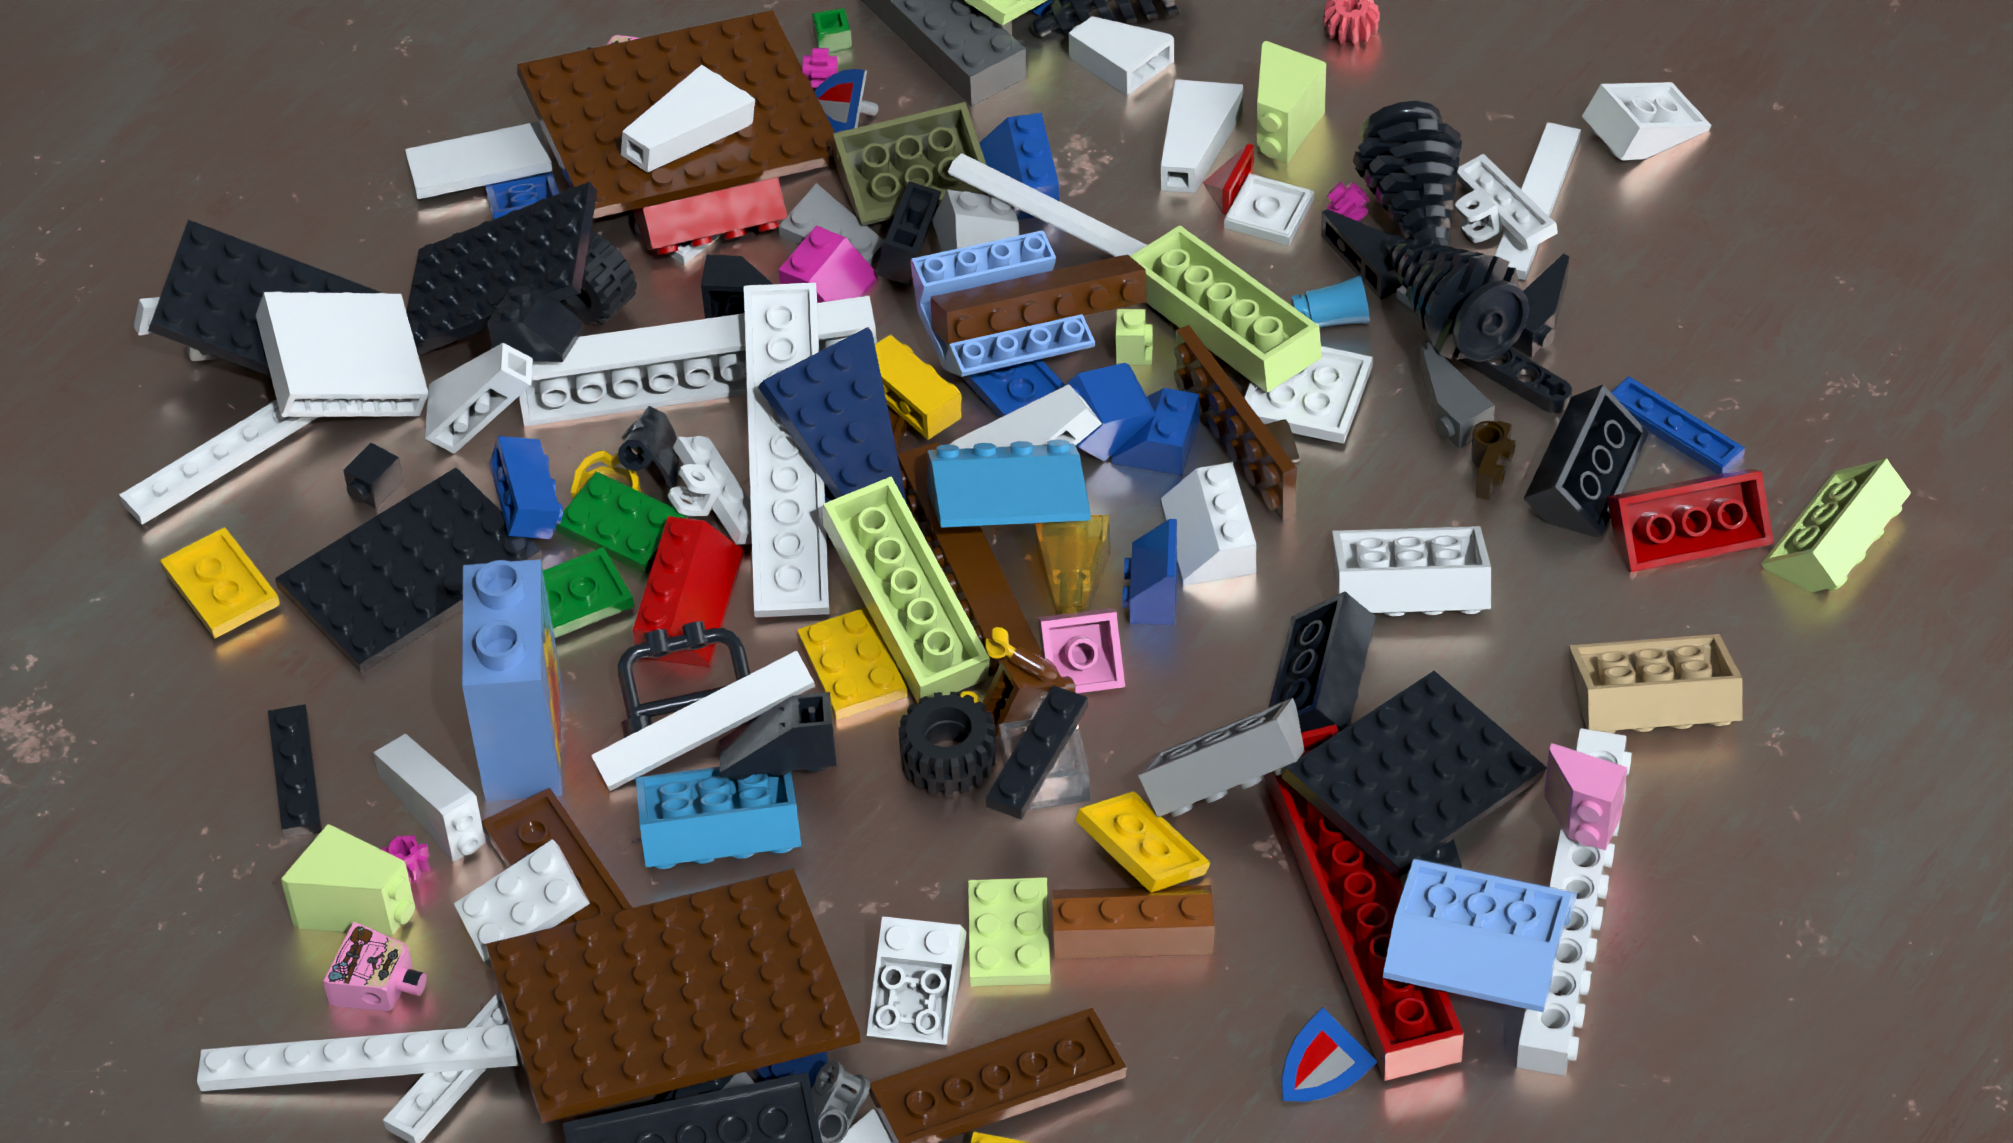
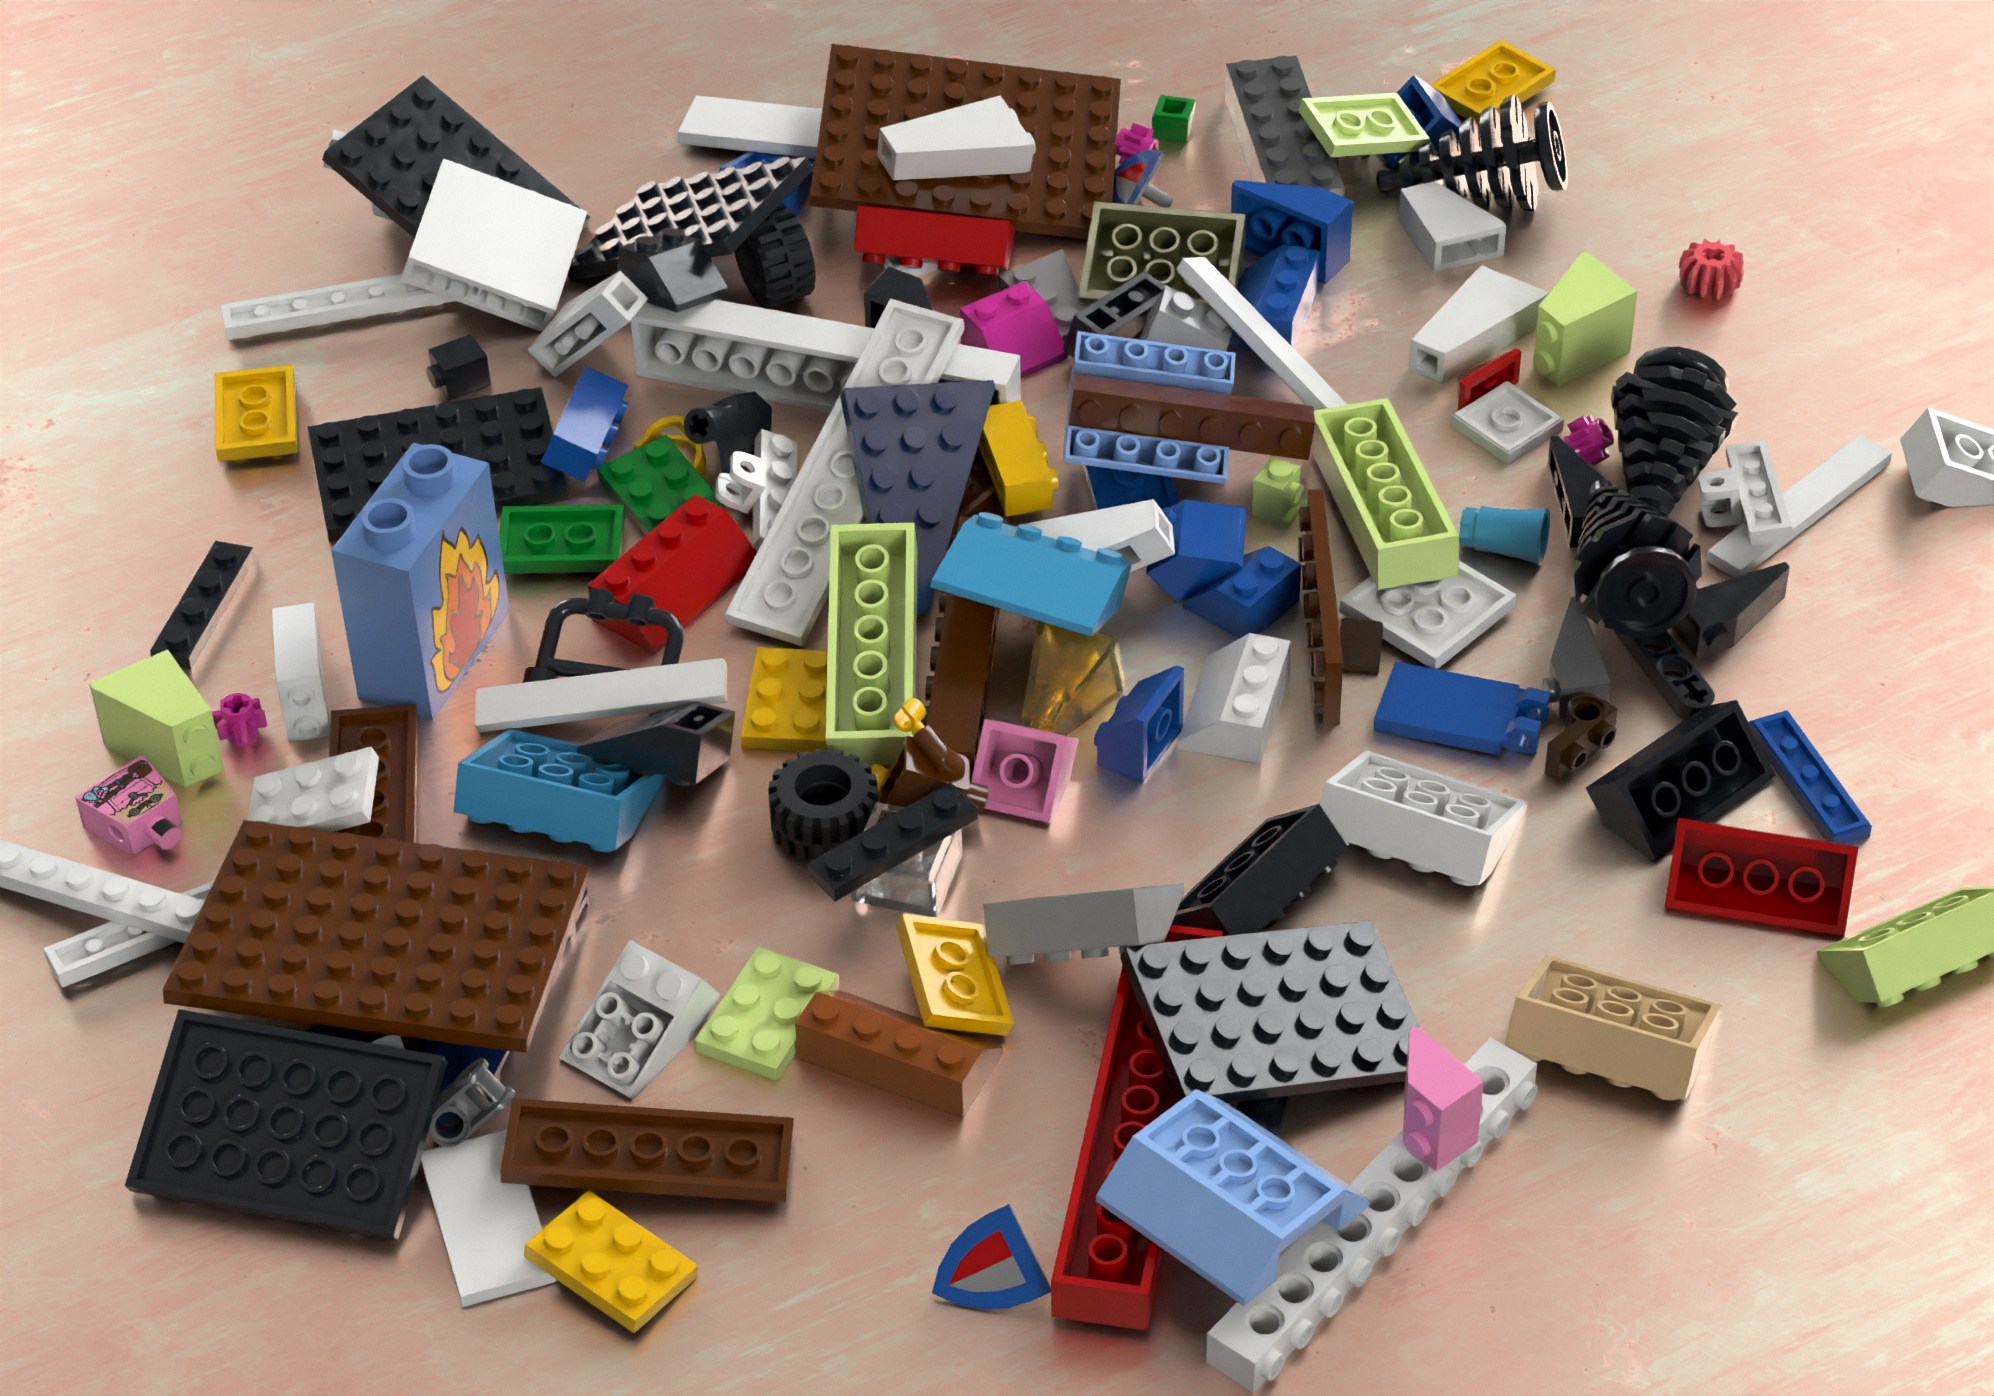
camera: 25 degrees right, 5 degrees down
none -> blue slope [1231,180,1353,284]
none -> blue tile [1374,661,1551,755]

